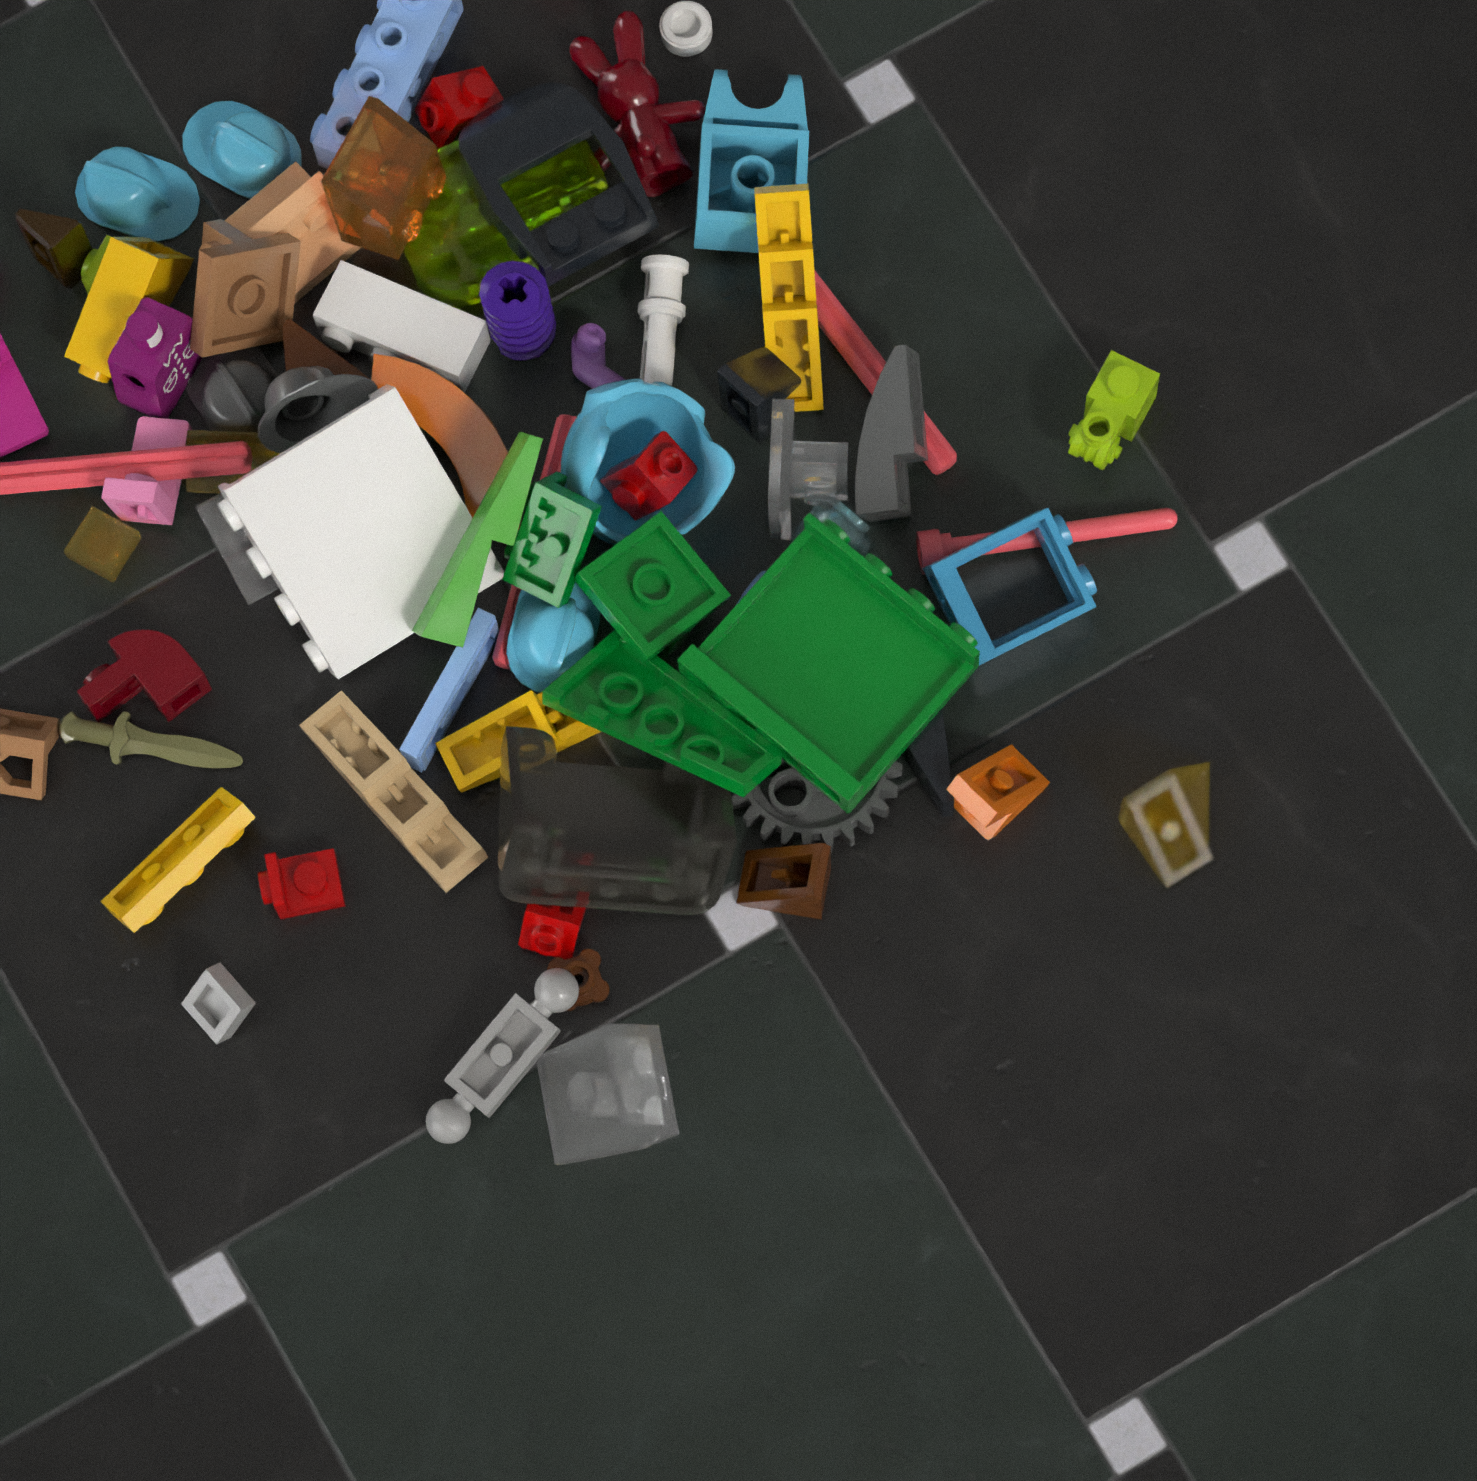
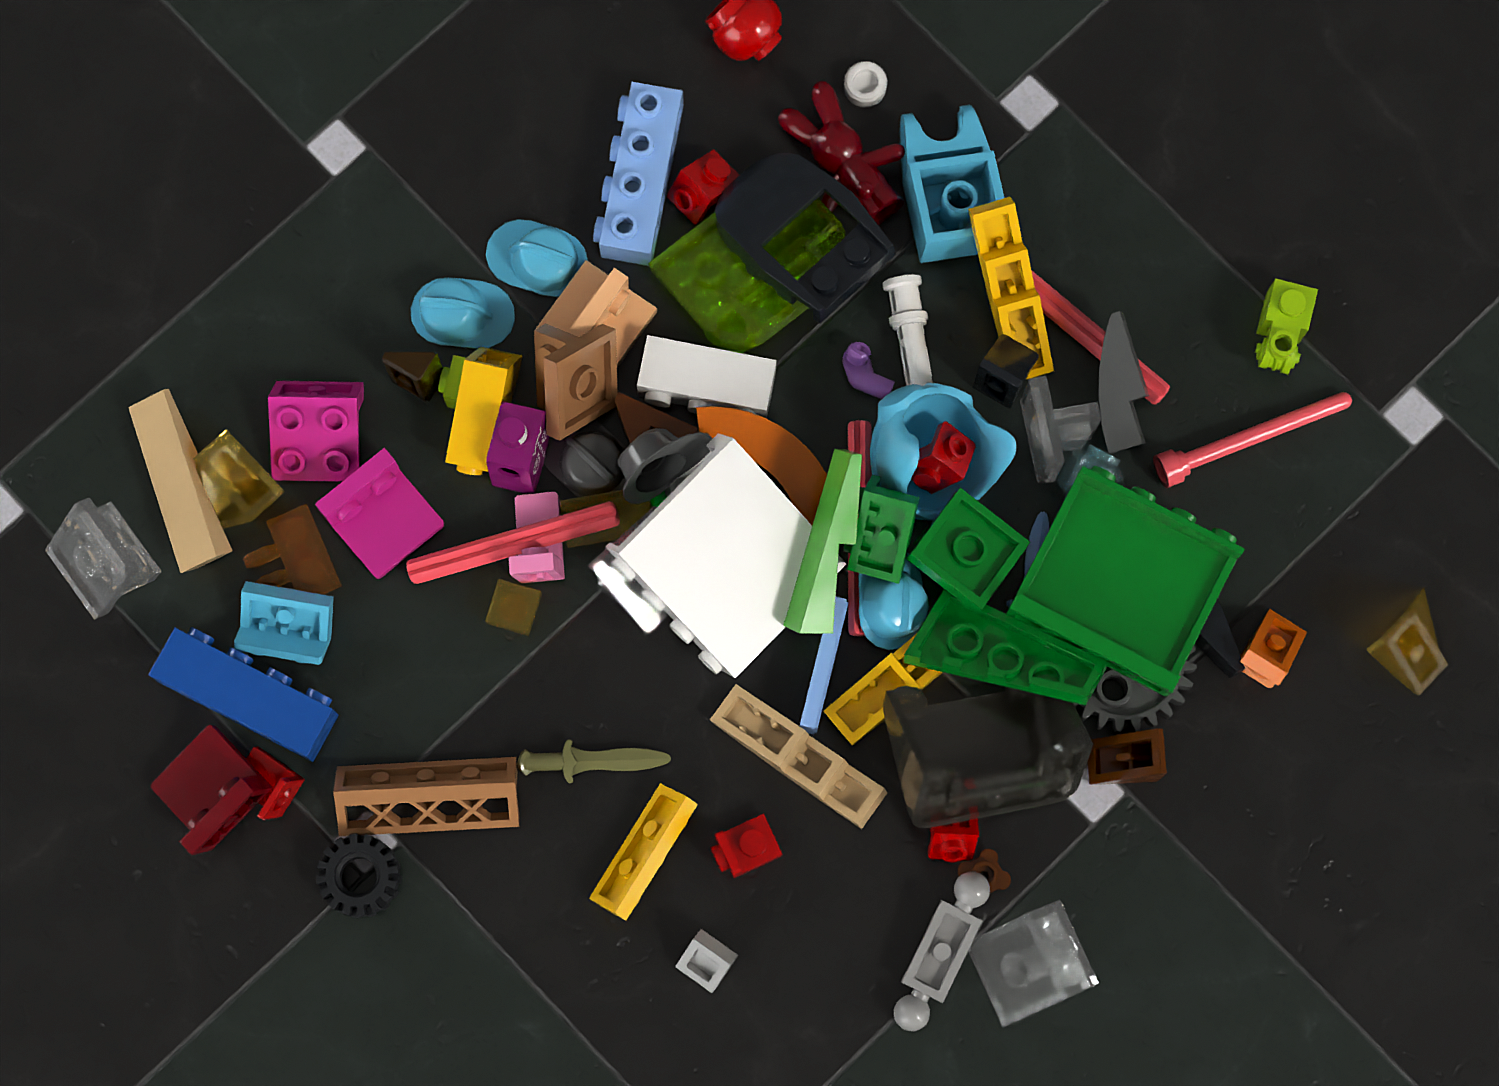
camera: 20 degrees left, 5 degrees up
dark red brick [77,630,212,723] -> none
clear orange slope [321,96,446,260] -> none
dark purple piece [479,261,557,361] -> none
dark azure window [922,508,1097,665] -> none

